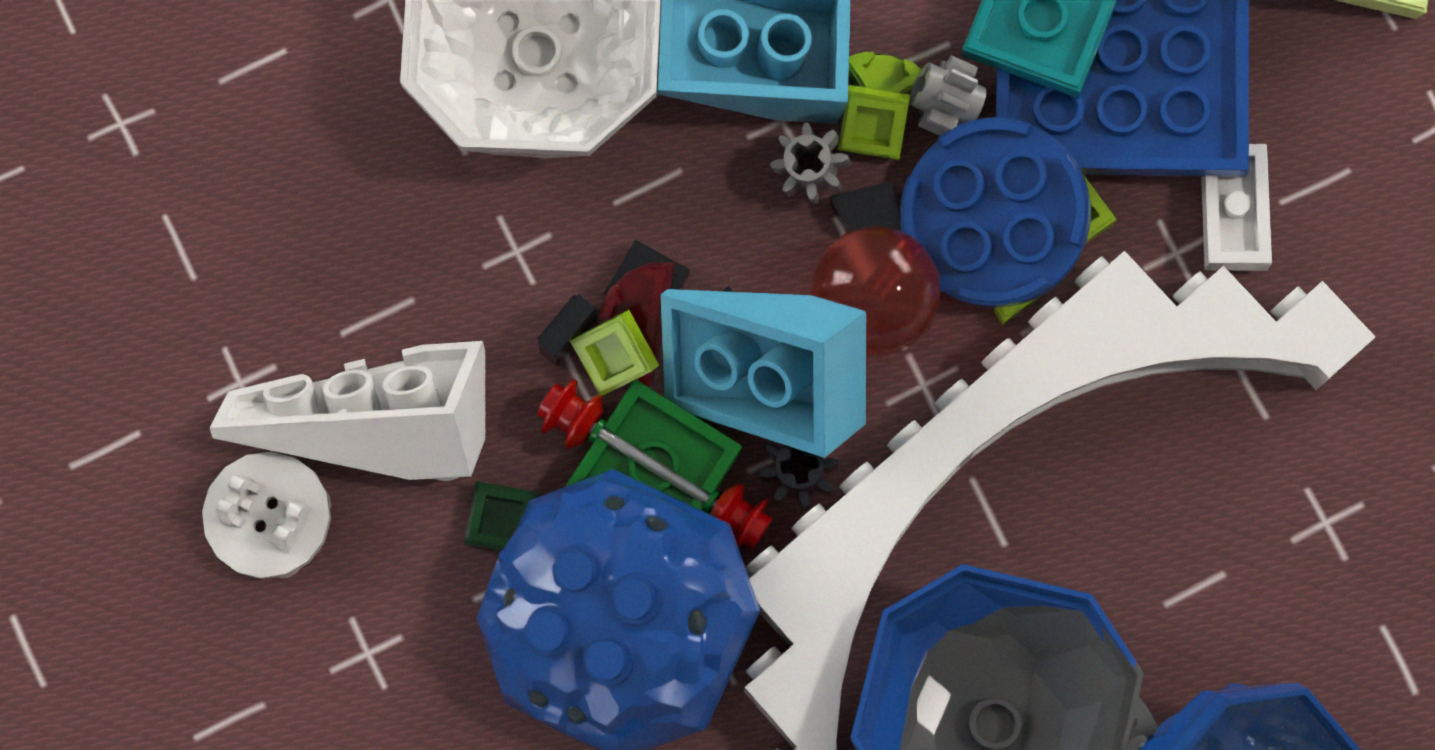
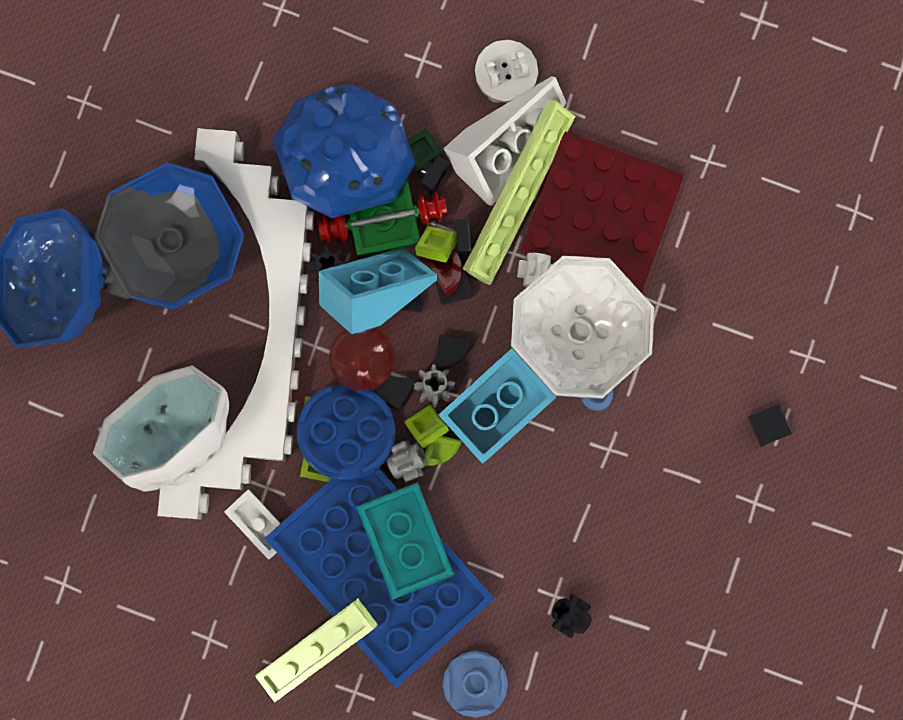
camera: 135 degrees right, 5 degrees up
none -> rock [93,365,229,492]
none -> black plate [420,155,449,195]
none -> black tile [434,335,471,368]
none -> yellowish green tile [463,99,576,285]
none -> white gear [517,253,553,287]
none -> dark red plate [520,131,684,293]

